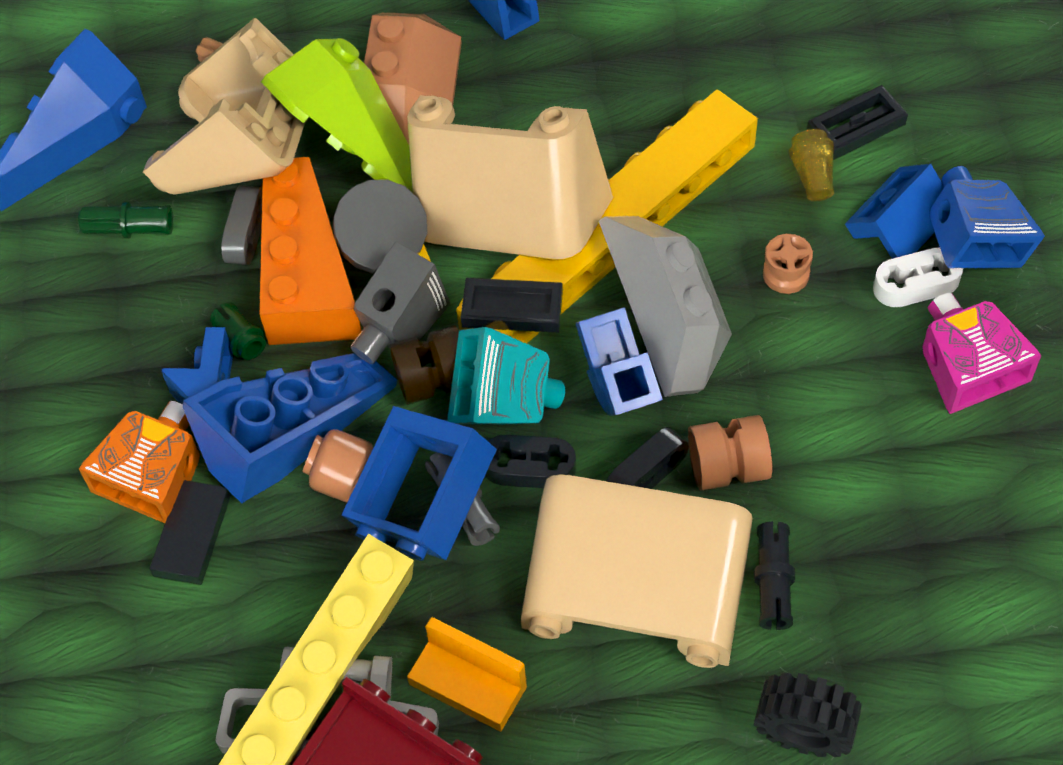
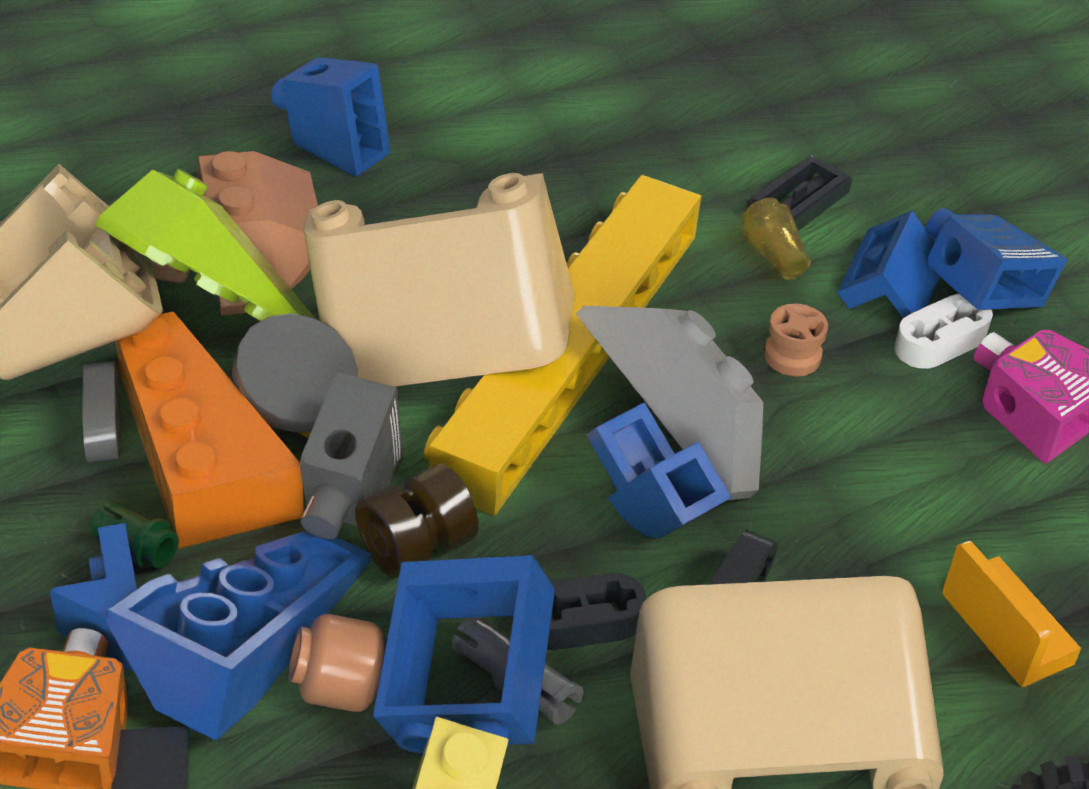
camera: 25 degrees left, 15 degrees down
teal torso [447,327,565,425] -> none
black tile [461,278,563,333] -> none
nougat wheel [688,415,772,491] -> none
black pin [754,521,795,630] -> none
none -> light orange panel [942,541,1081,688]

